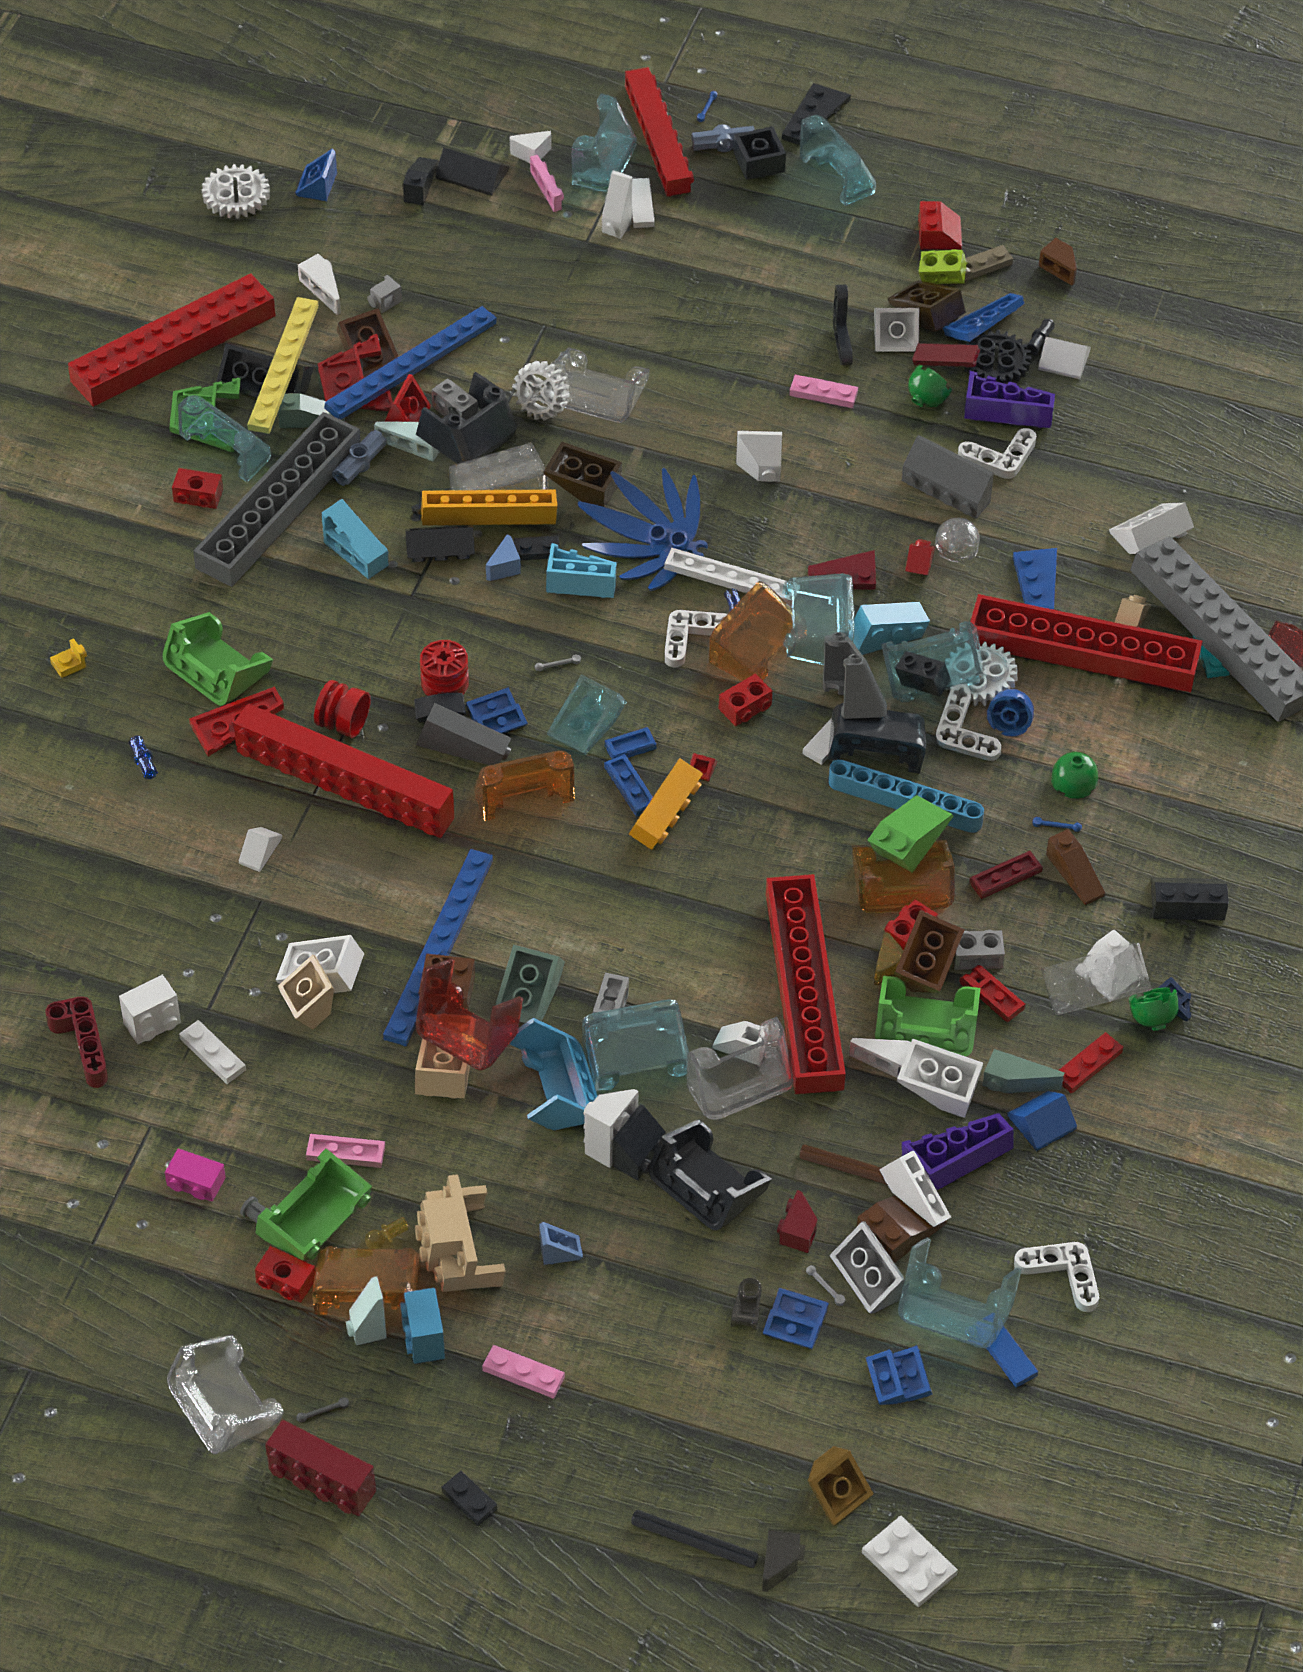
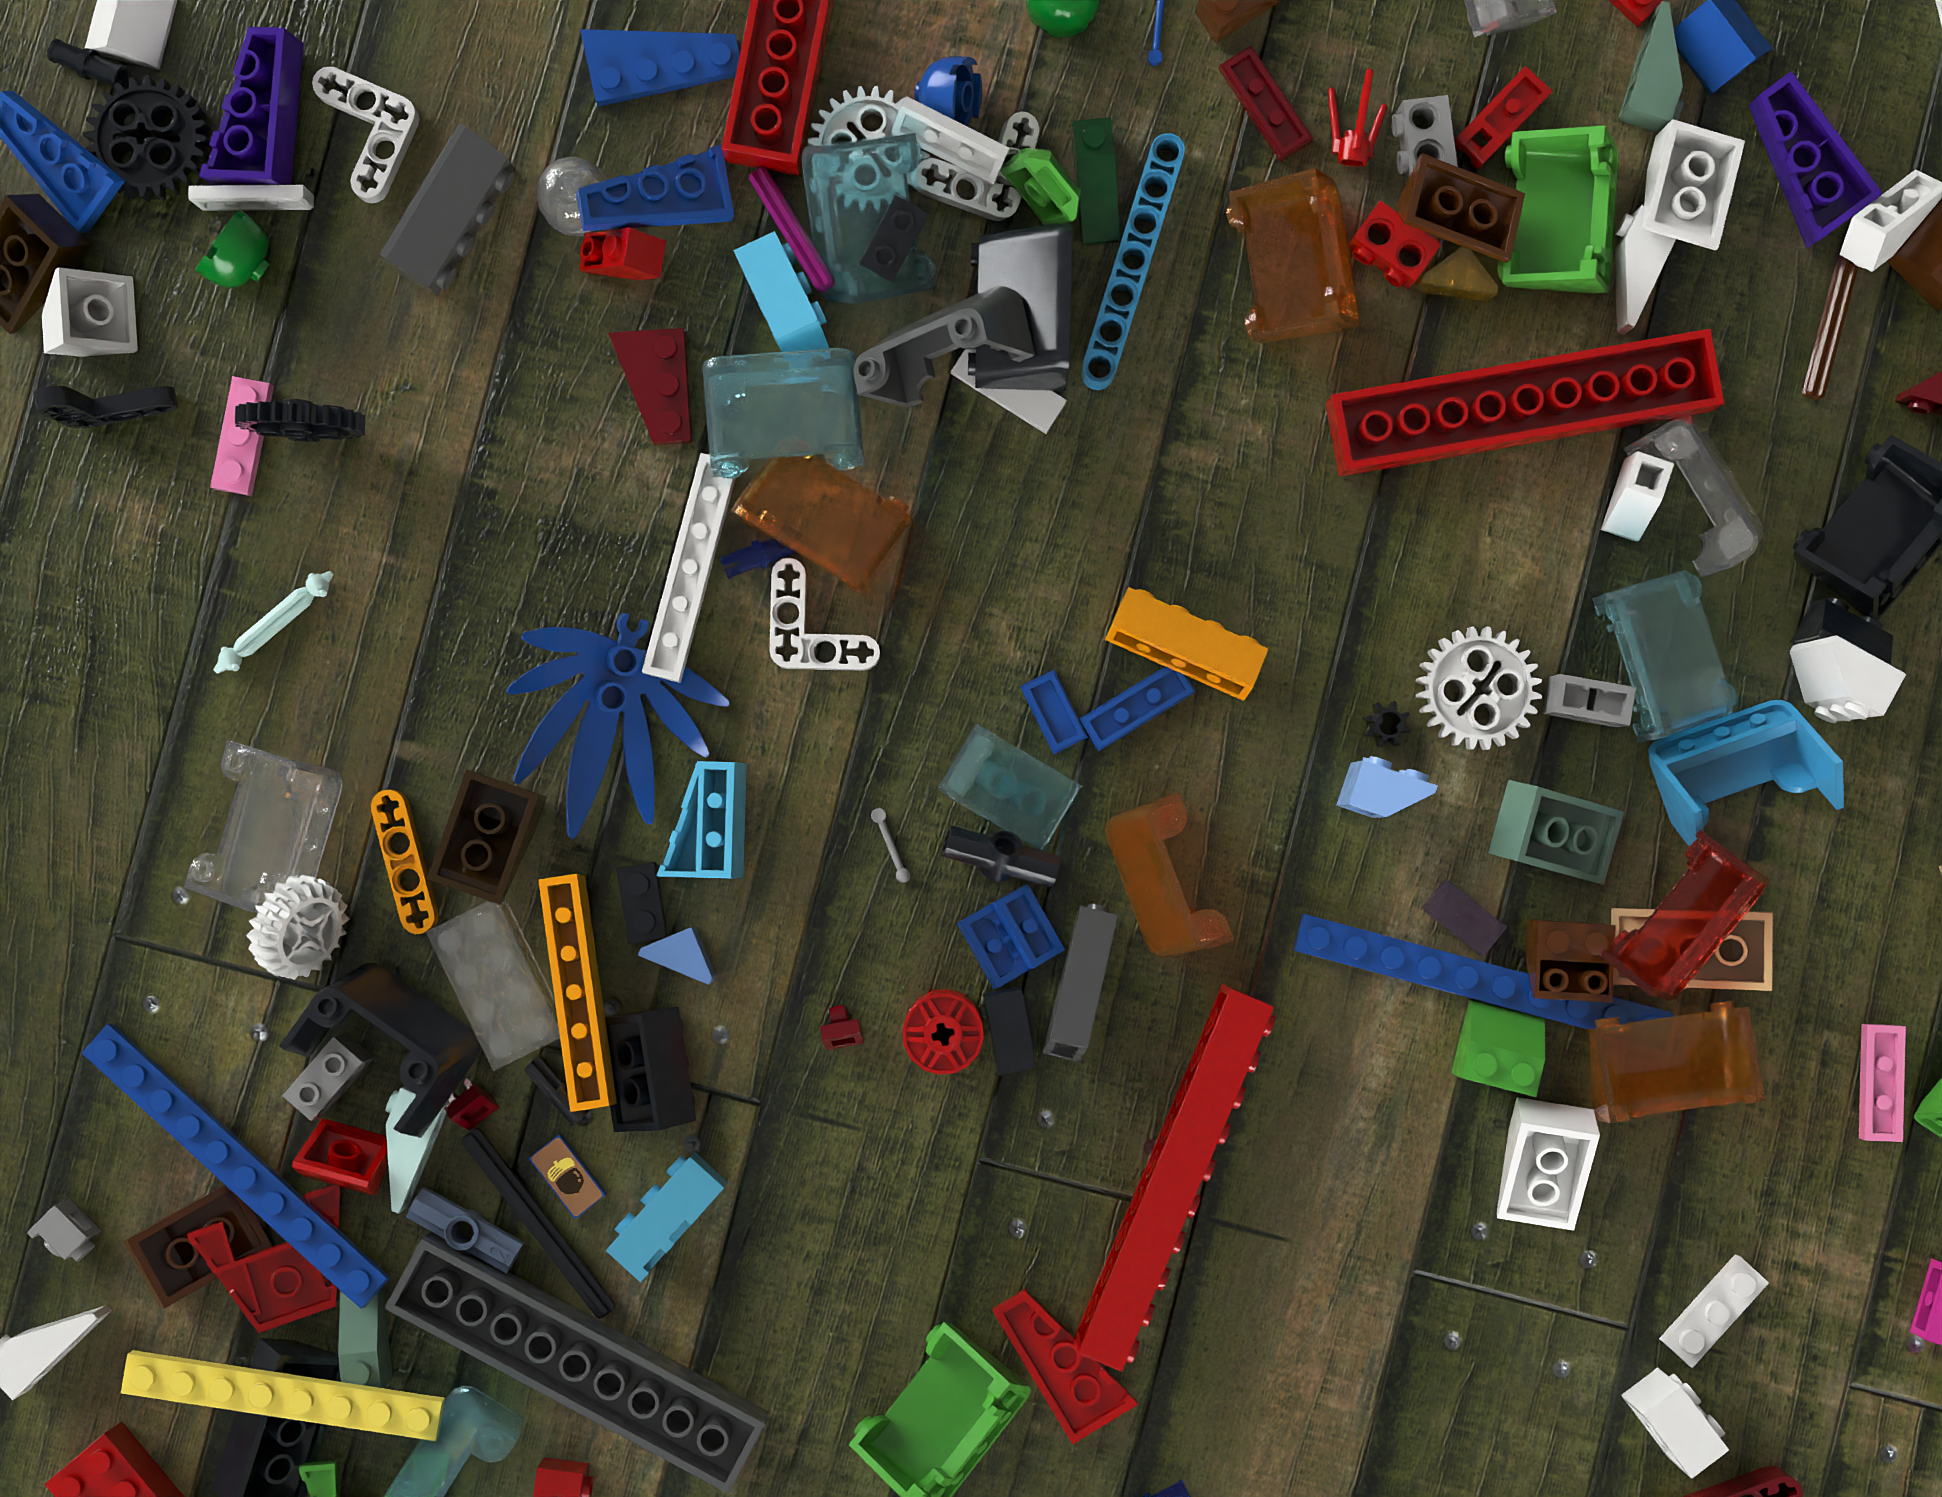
camera: 95 degrees left, 35 degrees up
white slope [239,827,282,872] -> none
tan slope [278,955,334,1030] -> none
red wheel [314,680,371,738] -> none
red slope [690,753,717,782] -> none
red brick [719,673,773,727] -> none
white slope [736,431,782,482] -> none
bright green slope [867,795,954,873] -> none
dark red tile [912,343,980,367] -> none
none -> white tile [188,185,314,211]
none -> light aqua wheel [214,571,334,674]
none -> black gear [235,399,365,442]
none -> light orange beam [371,790,439,934]
none -> dark red tile [444,1078,499,1131]
none -> black axle [461,1128,615,1319]
none -> tile [529,1133,608,1219]
none -> blue wing [576,144,735,231]
none -> magenta axle [749,167,835,293]
none -> dark red tile [820,1005,864,1050]
none -> white plate [891,96,1010,184]
none -> black piece [941,825,1061,887]
none -> bright green slope [1000,148,1081,225]
none -> dark green slope [1071,117,1120,246]
none -> red plant [1328,68,1387,167]
none -> light blue slope [1336,756,1438,818]
none -> black gear [1362,701,1411,748]
none -> white gear [1416,626,1542,750]
none -> clear purple plate [1421,879,1507,957]
none -> bright green slope [1451,999,1545,1097]
none -> clear orange windscreen [1588,1001,1766,1123]

